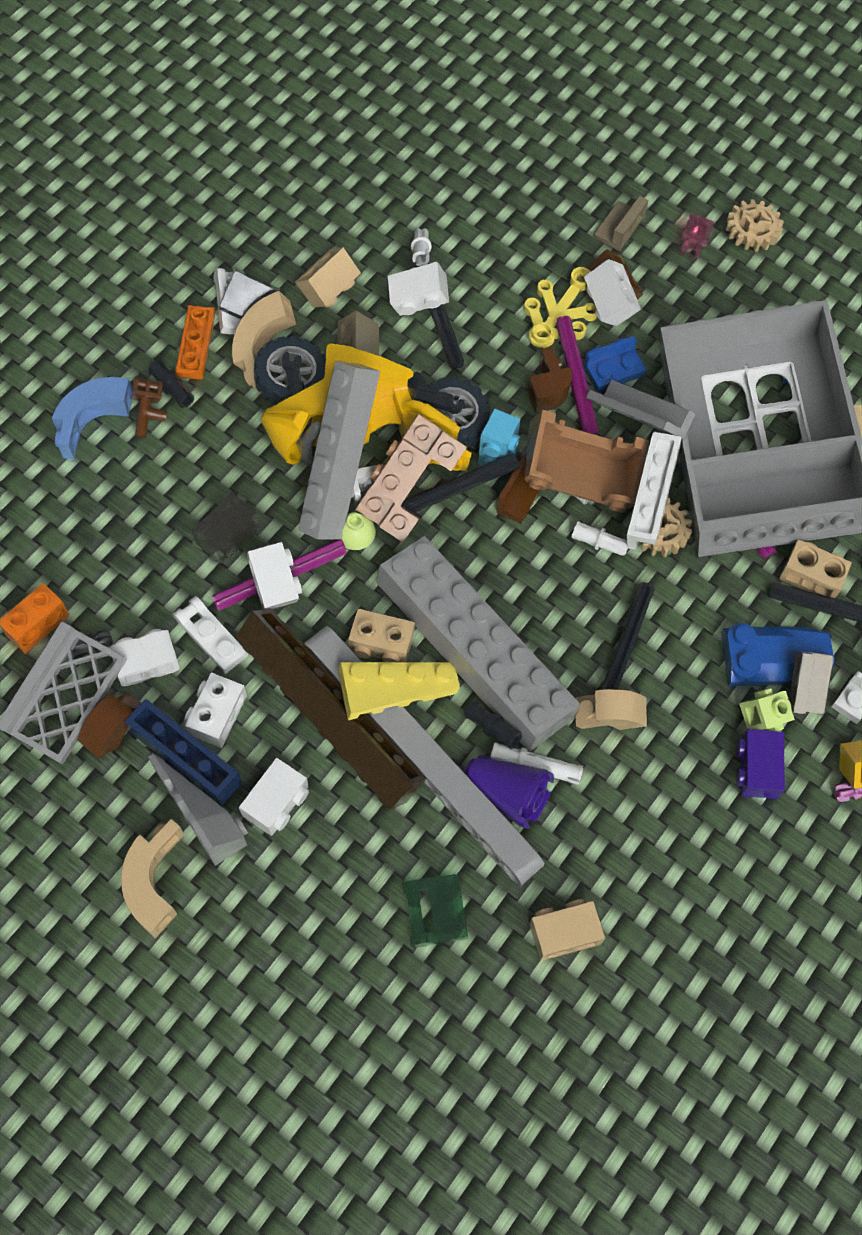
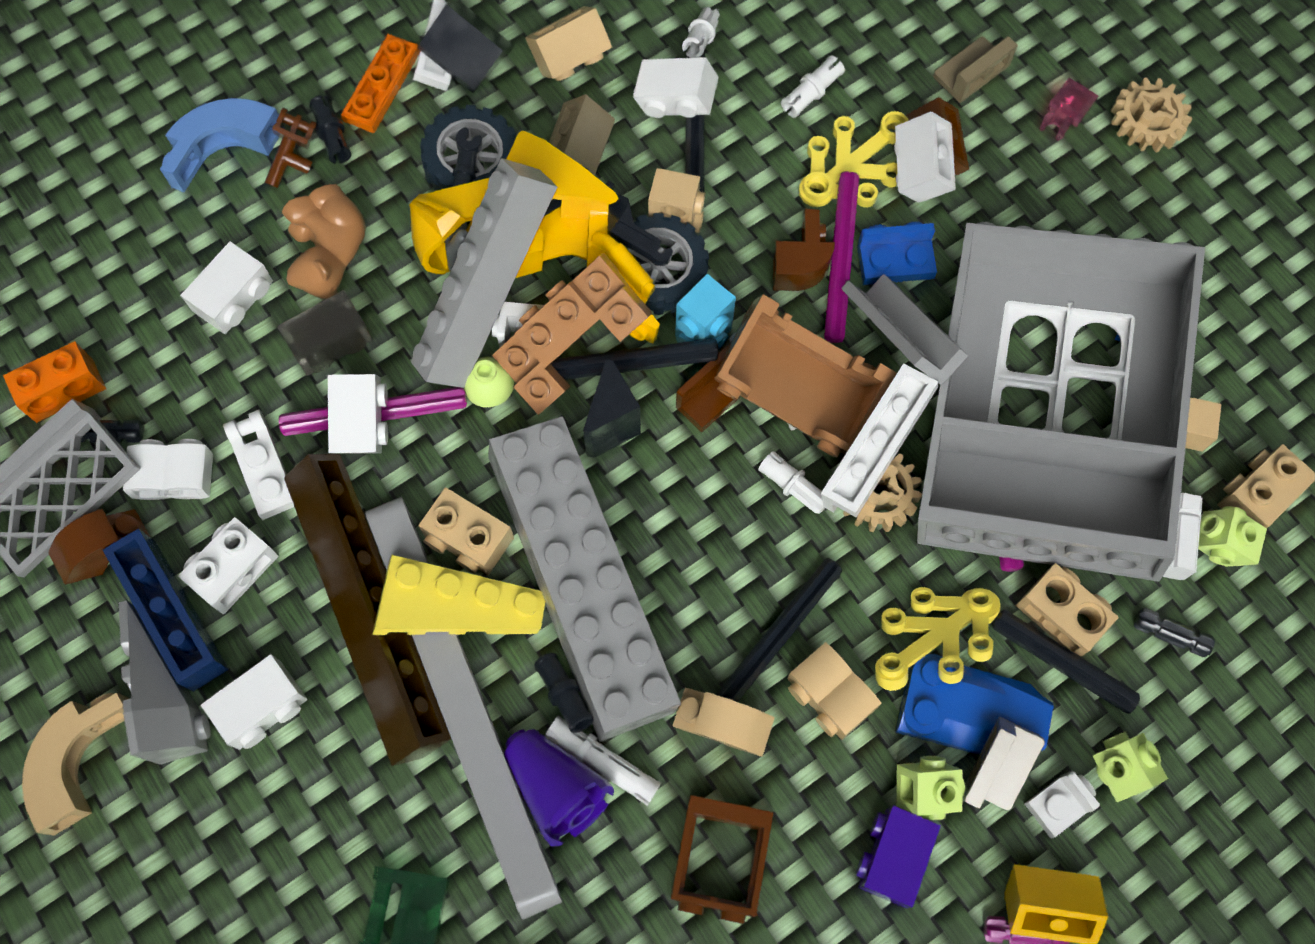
camera: 20 degrees right, 5 degrees up
tan arch [232,291,296,392] -> none
none -> white brick [180,242,273,334]
none -> medium nougat animal [282,184,366,304]
none -> black slope [583,360,641,458]
none -> tan brick [648,168,705,233]
none -> reddish brown window [670,795,774,924]
none -> white pin [781,55,845,118]
none -> tan brick [788,642,881,740]
none -> light yellow plant [875,587,1000,691]

